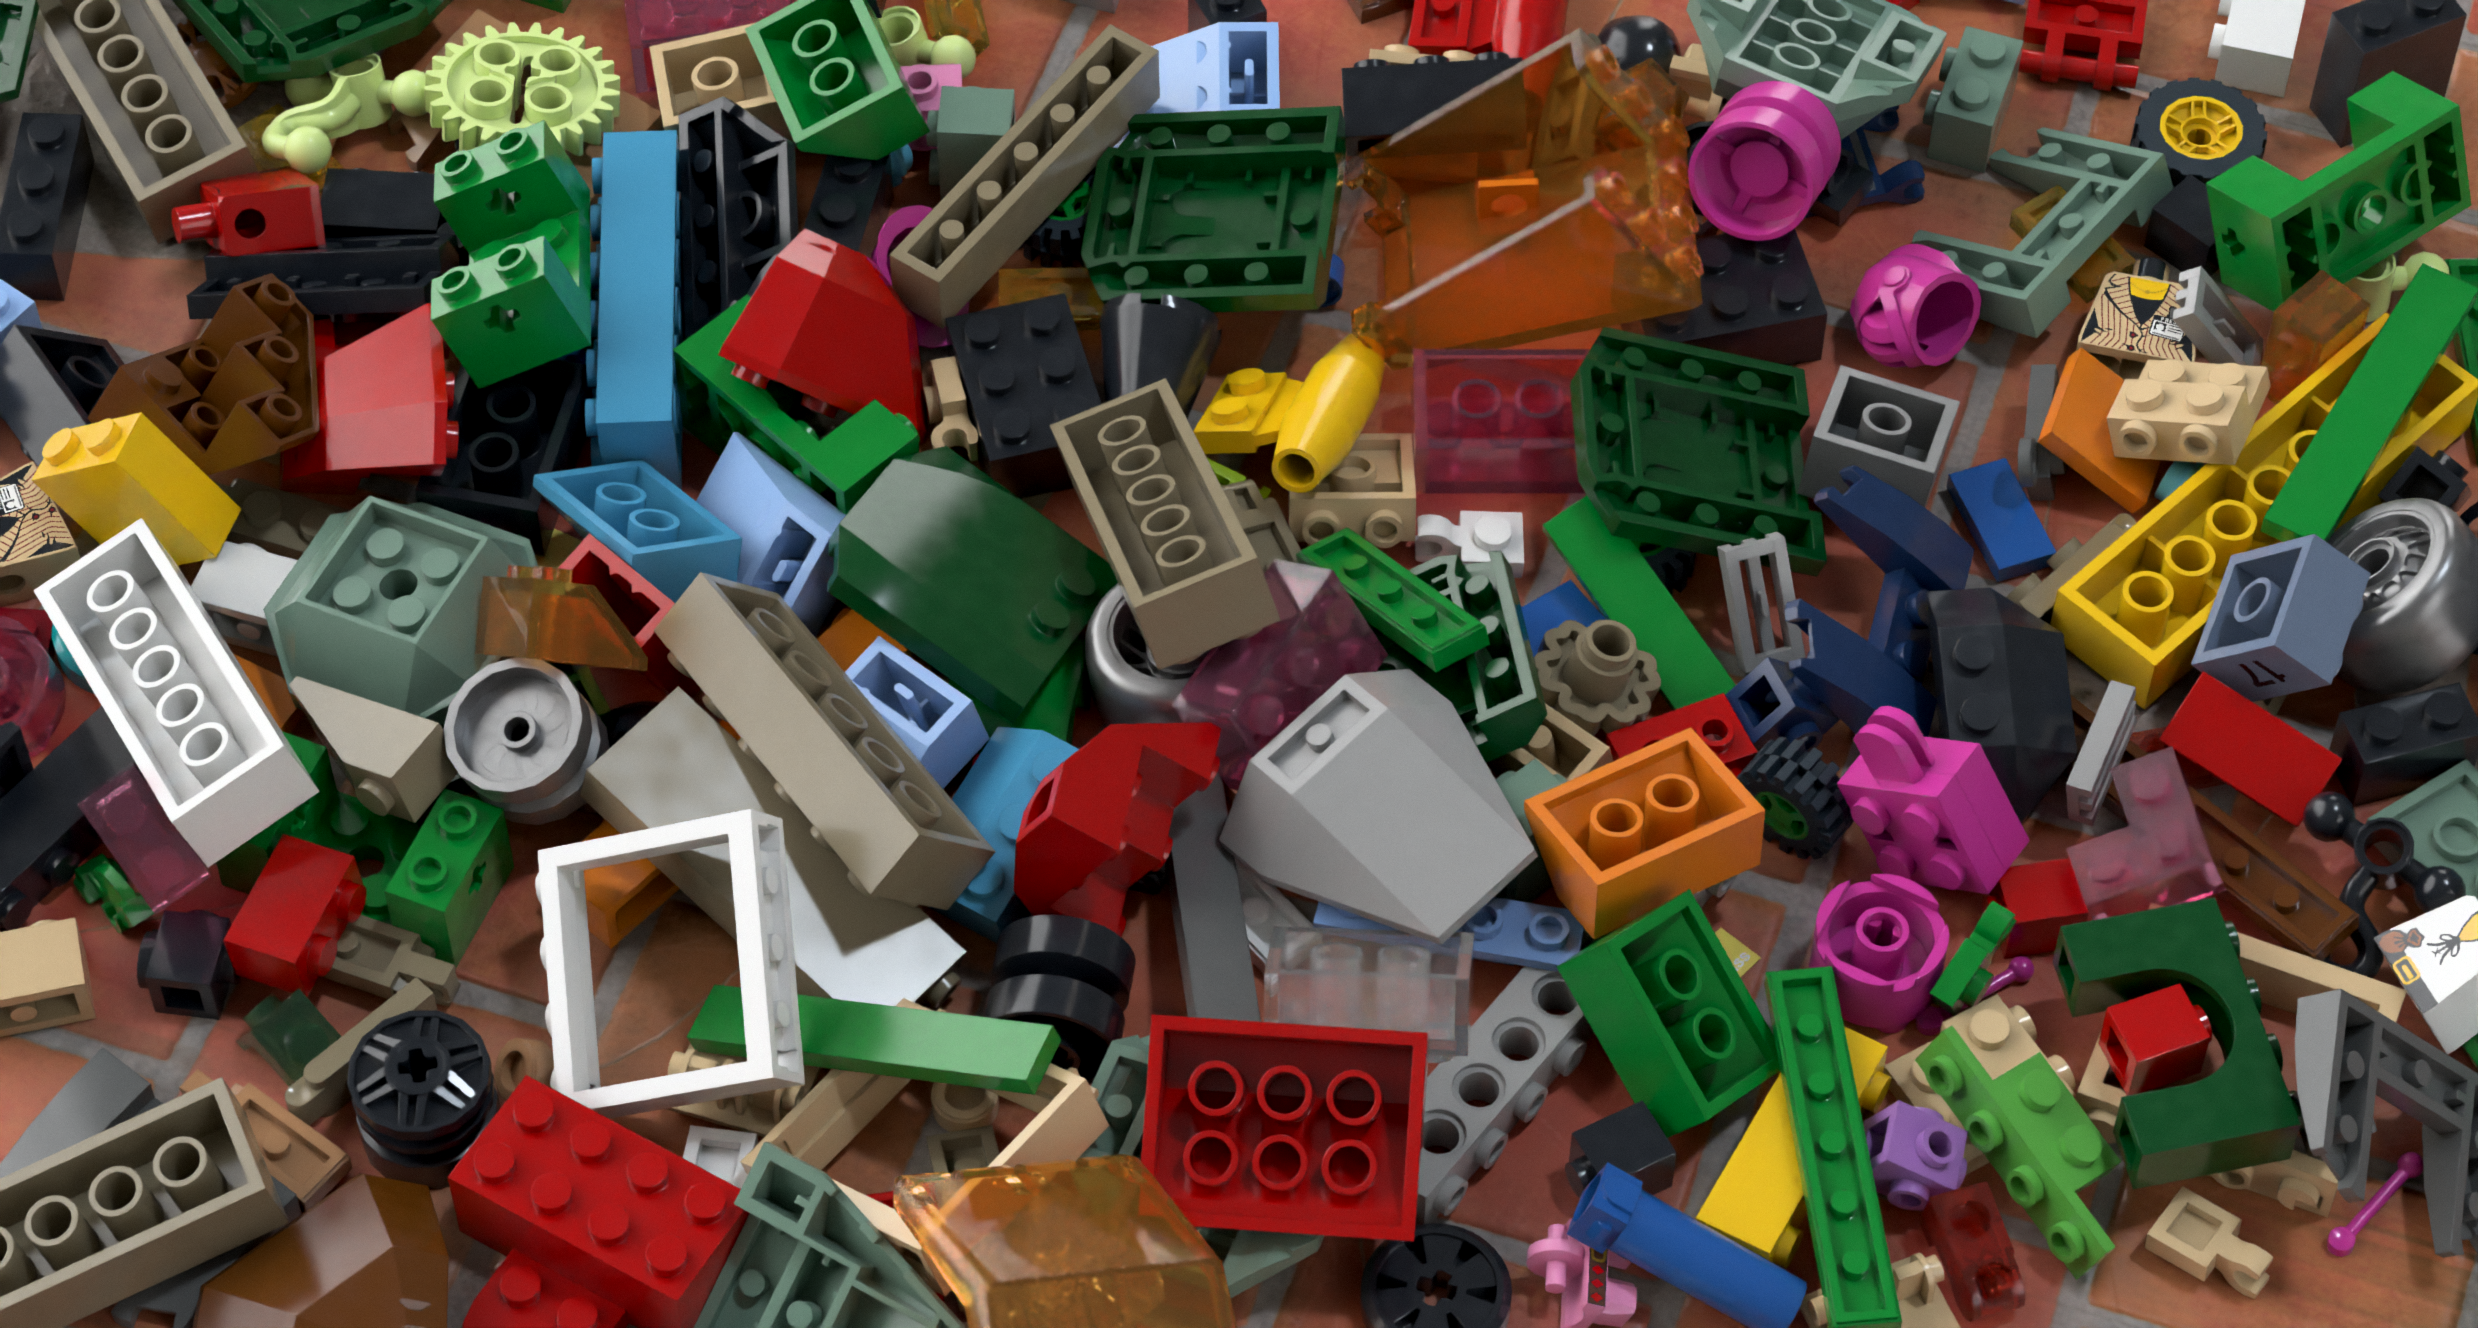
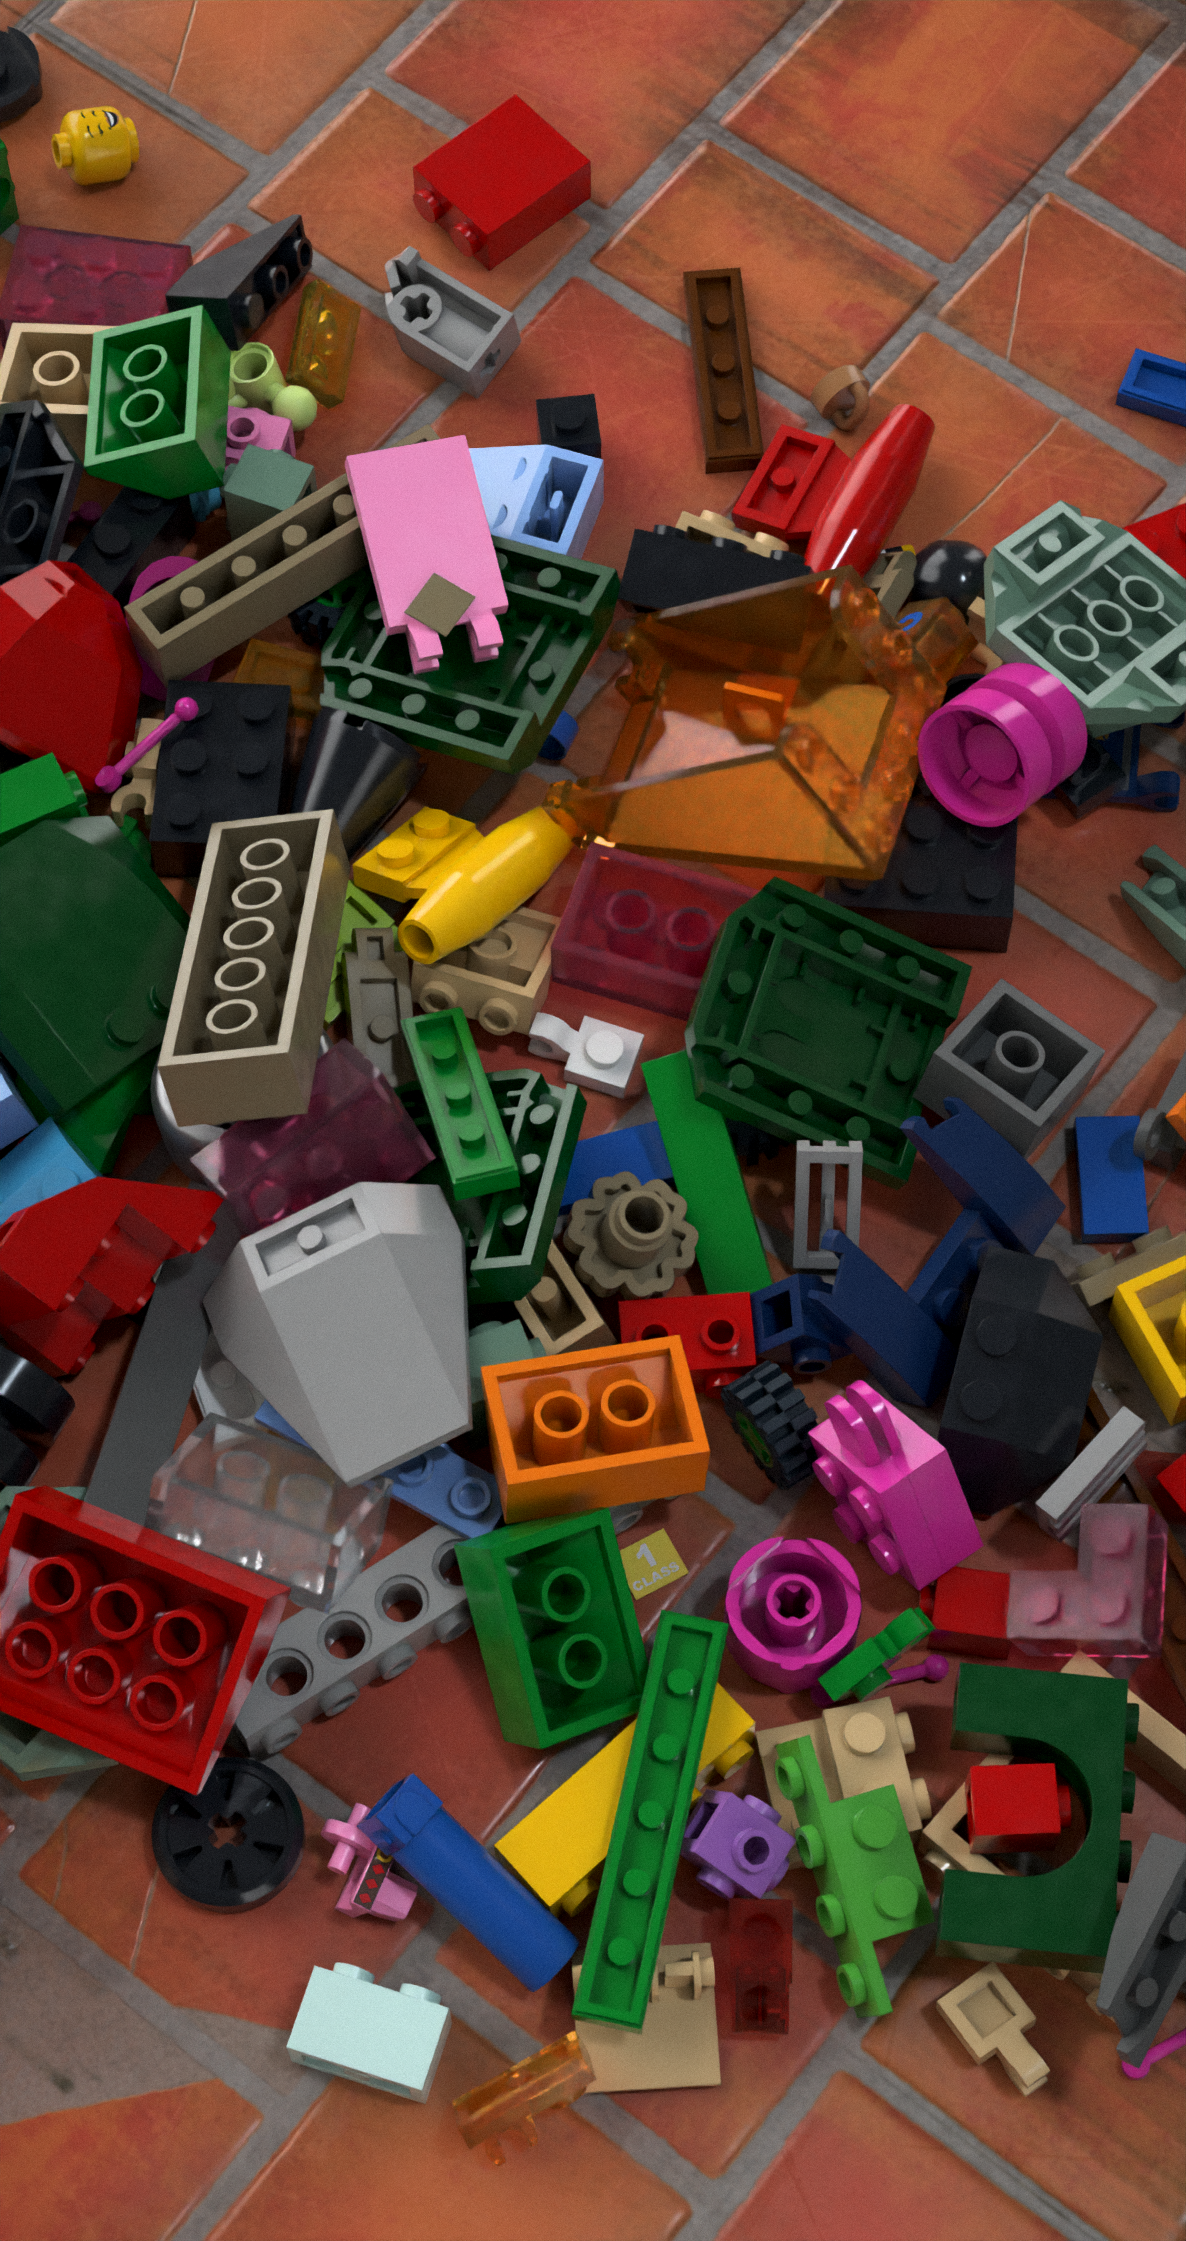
camera: 20 degrees right, 10 degrees up
black brick [1565,1100,1677,1199] -> none
dark pink helmet [1850,244,1982,368] -> none
none -> dark pink hinge [95,697,199,793]
none -> bright pink tile [345,435,509,675]
none -> dark tan sticker [404,573,476,637]

